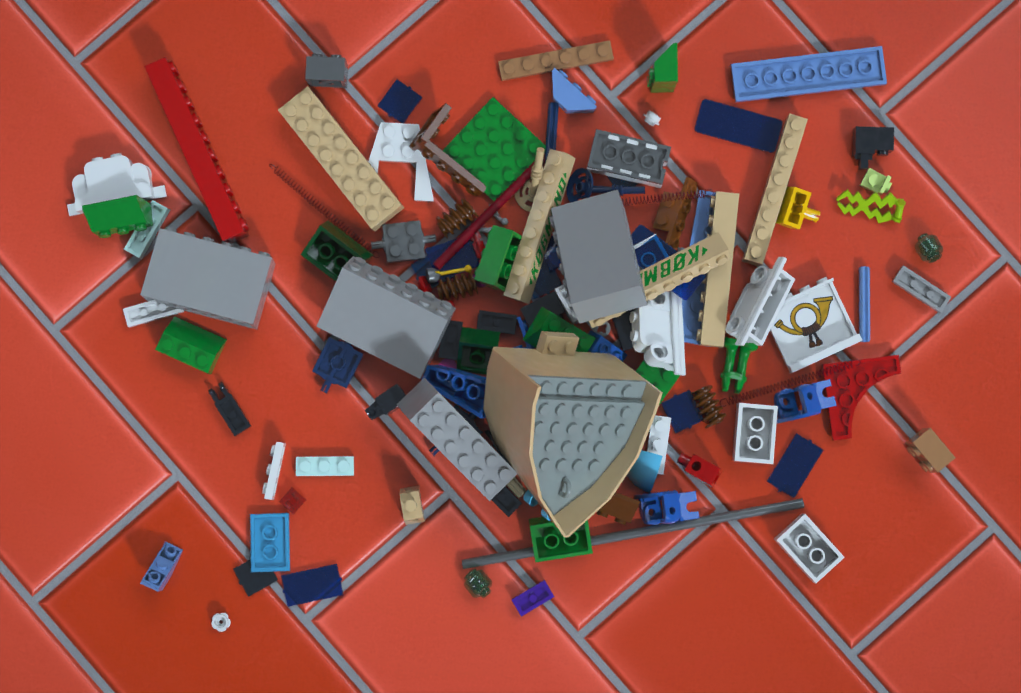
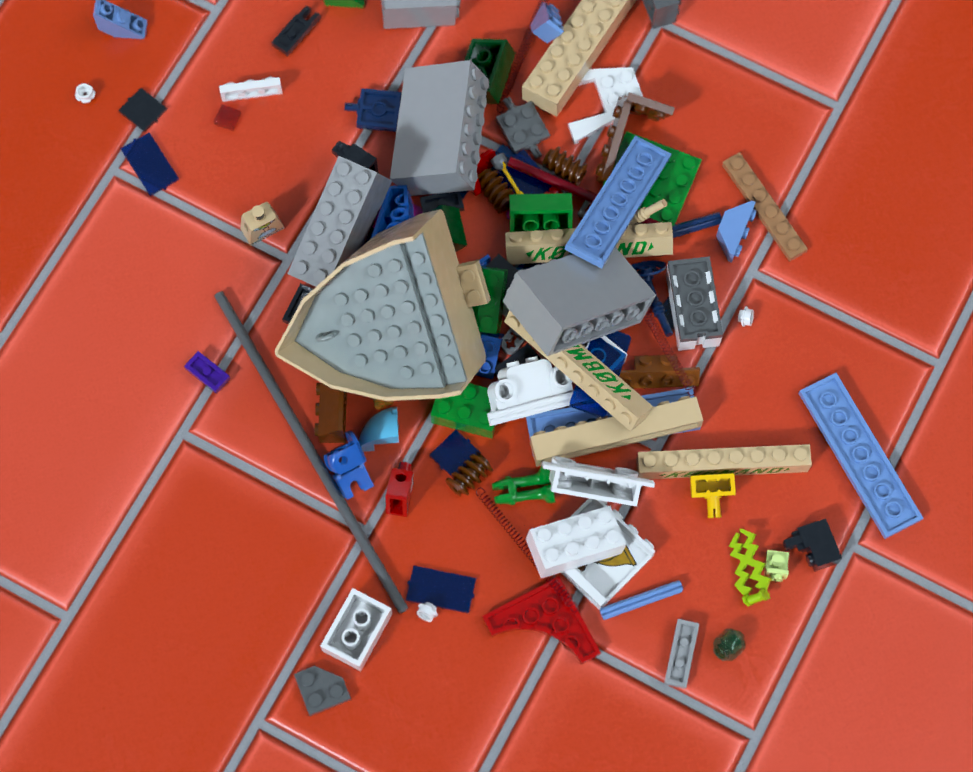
camera: 70 degrees right, 15 degrees down
dark azure tile [250,513,290,572] -> none
light aqua plate [296,456,354,476] -> none
clear blue piece [378,79,422,124] -> none
head [464,569,492,598] -> none
black plate [477,310,517,335] -> none
green slope [529,517,593,563] -> none
green slope [647,43,678,93] -> none
white plate [647,415,671,475] -> none
clear blue piece [694,99,783,153] -> none
white brick [732,403,778,464] -> none
blue piece [774,379,837,424] -> none
medium nougat brick [905,428,956,473] -> none
none -> dark grey plate [294,666,351,716]
none -> white plate [417,602,438,622]
none -> white brick [526,506,626,578]
none -> medium blue slope [530,2,564,43]
none -> medium blue plate [564,136,671,269]

